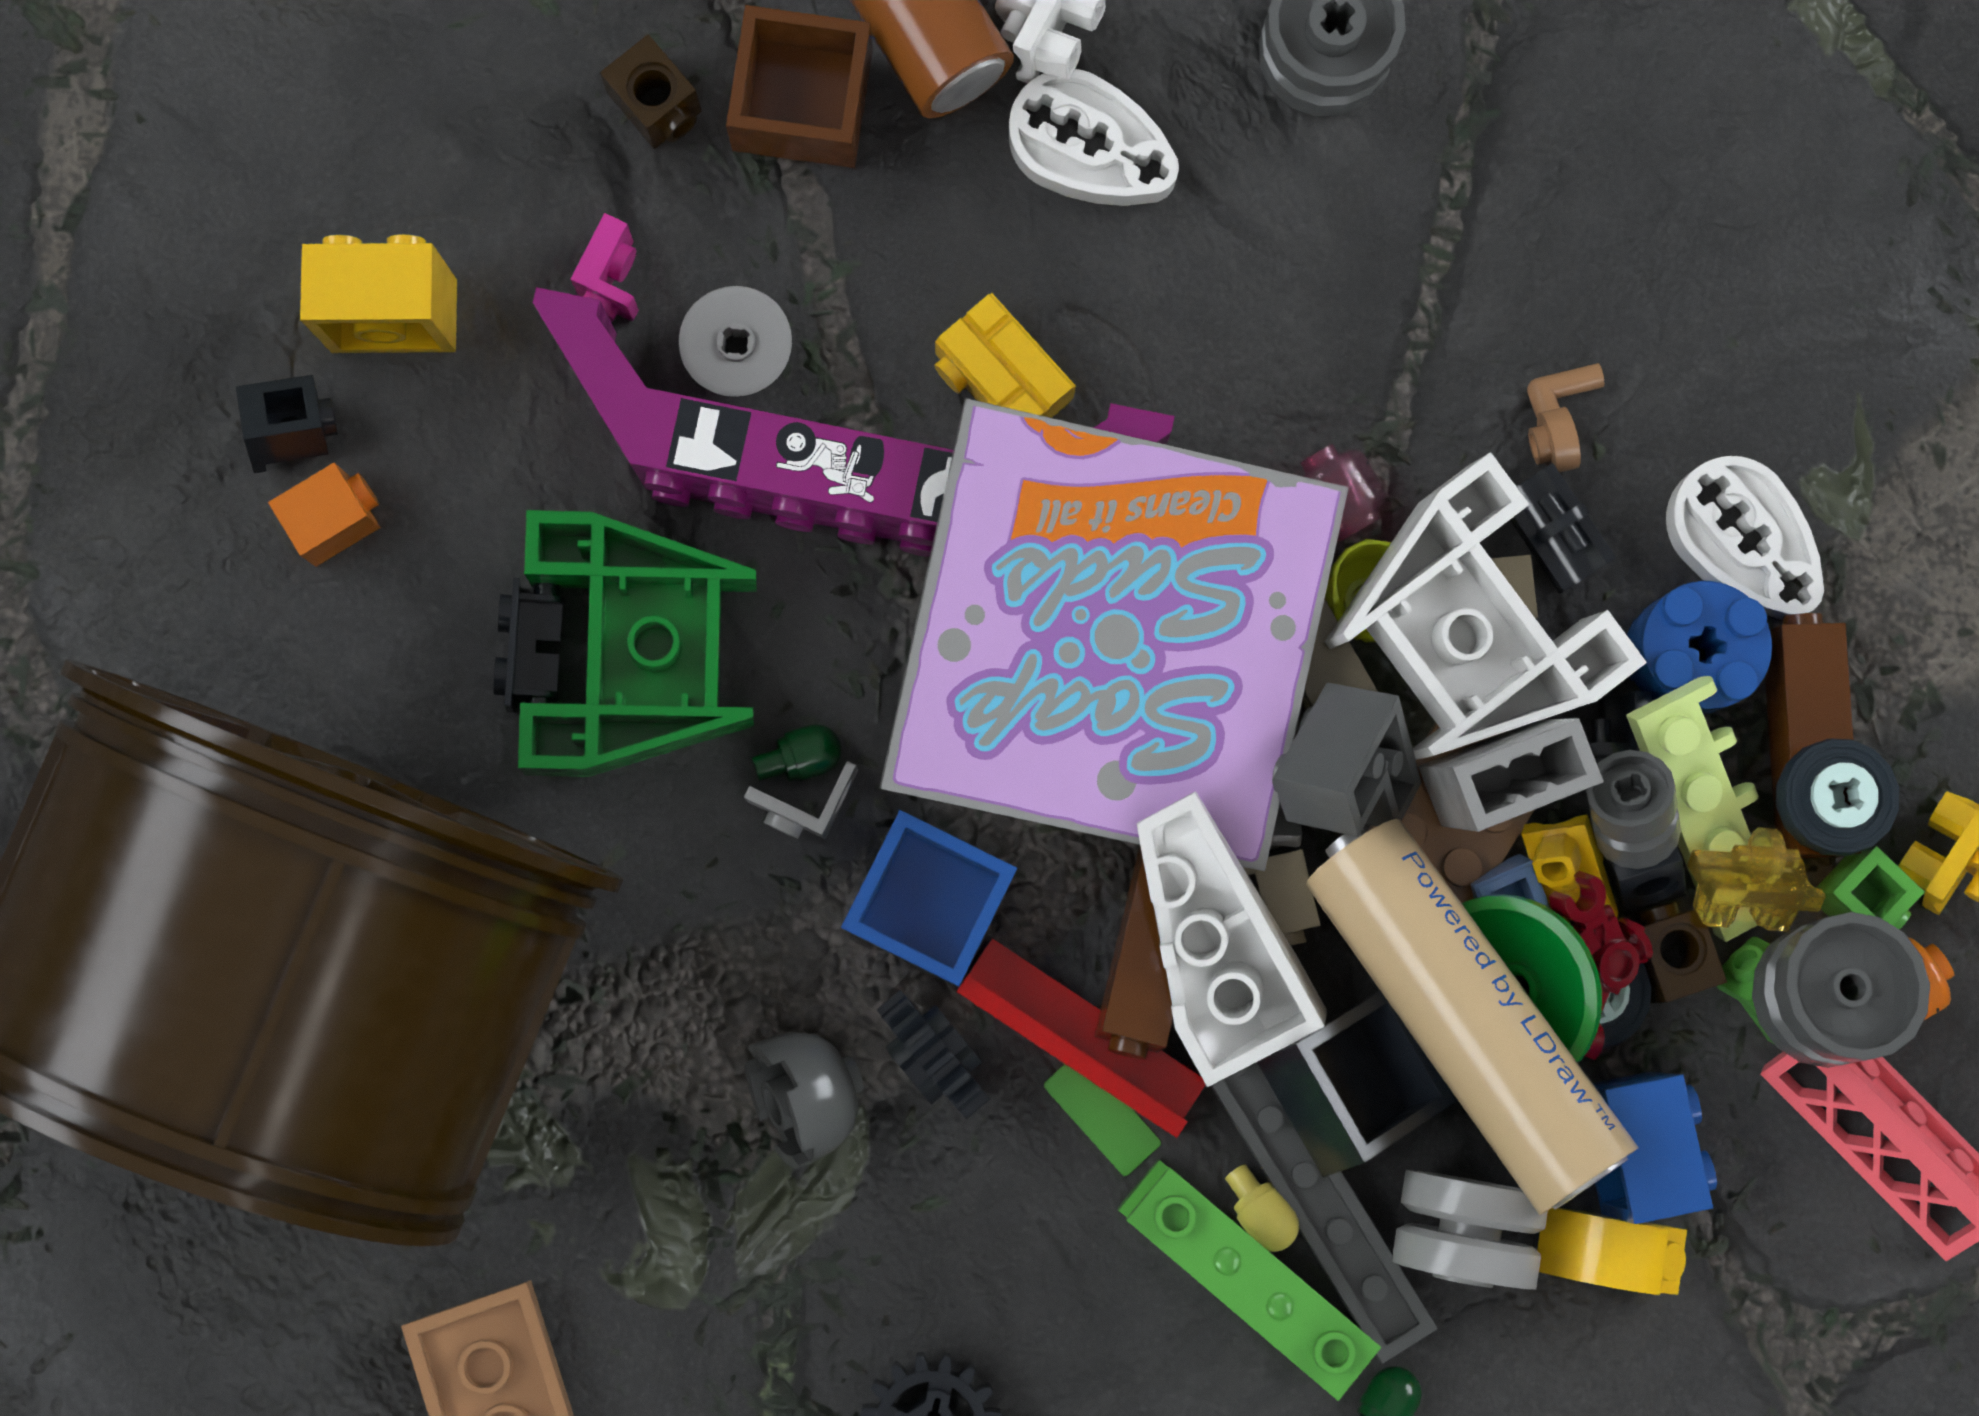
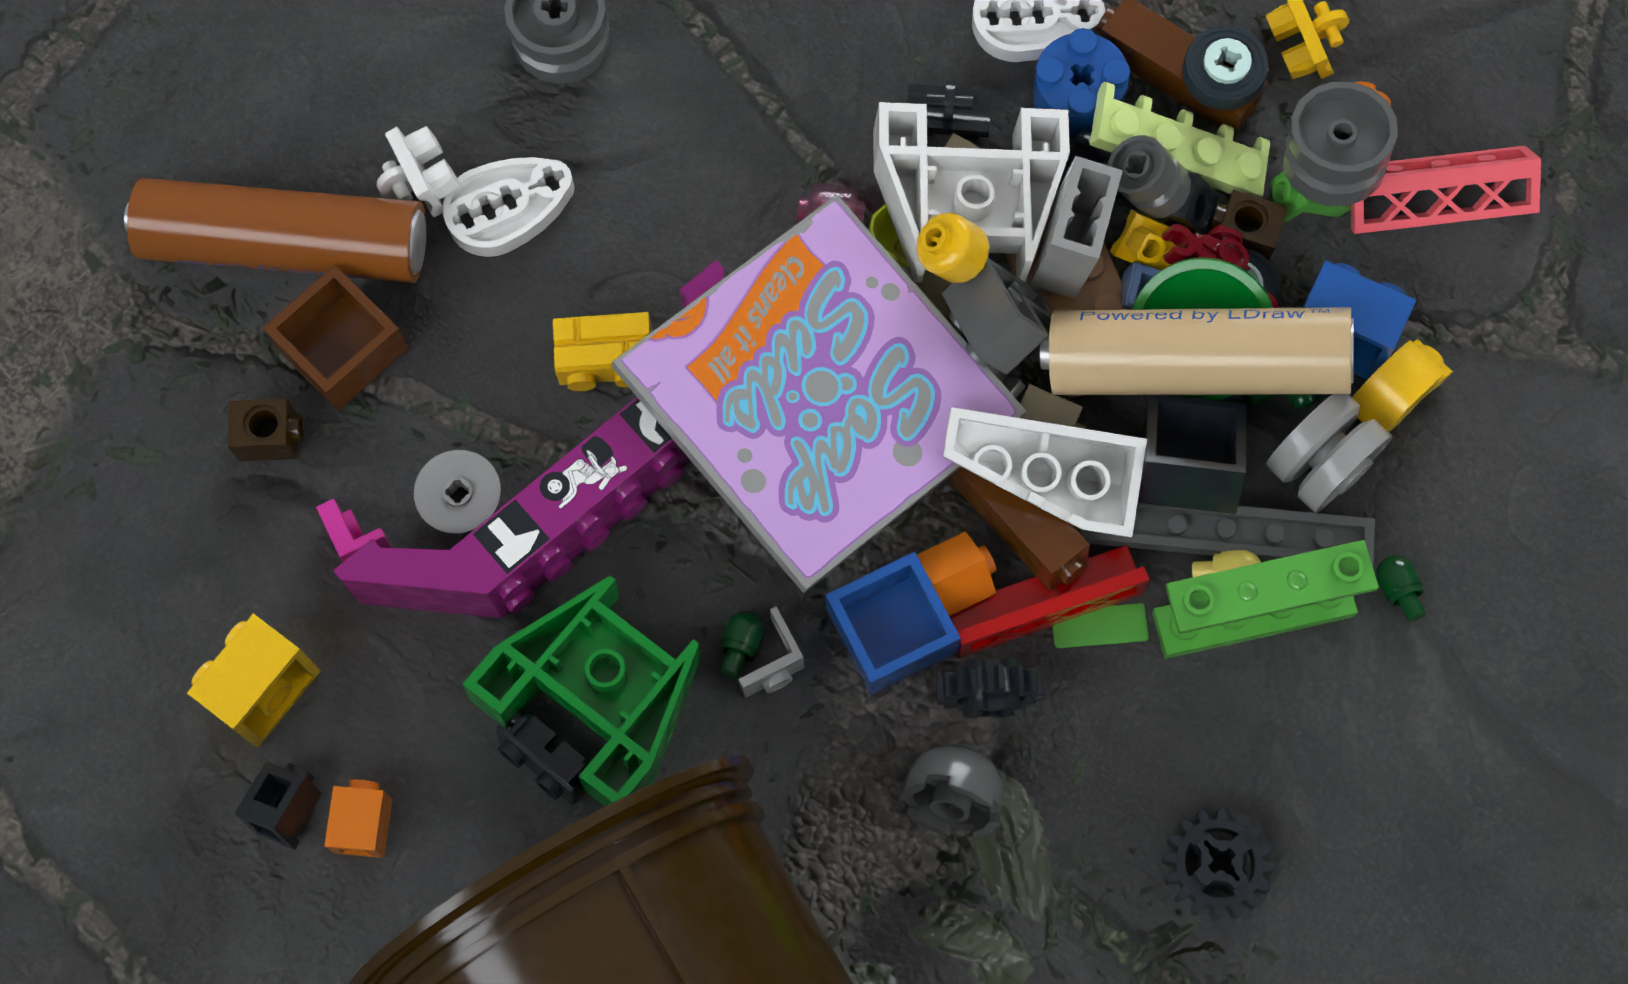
camera: 45 degrees left, 10 degrees down
medium nougat plate [1527,363,1604,473] -> none
clear yellow hips [1687,828,1826,932] -> none
bright green brick [1808,846,1925,929] -> none
none -> yellow head [916,212,989,283]
none -> orange brick [917,531,997,616]

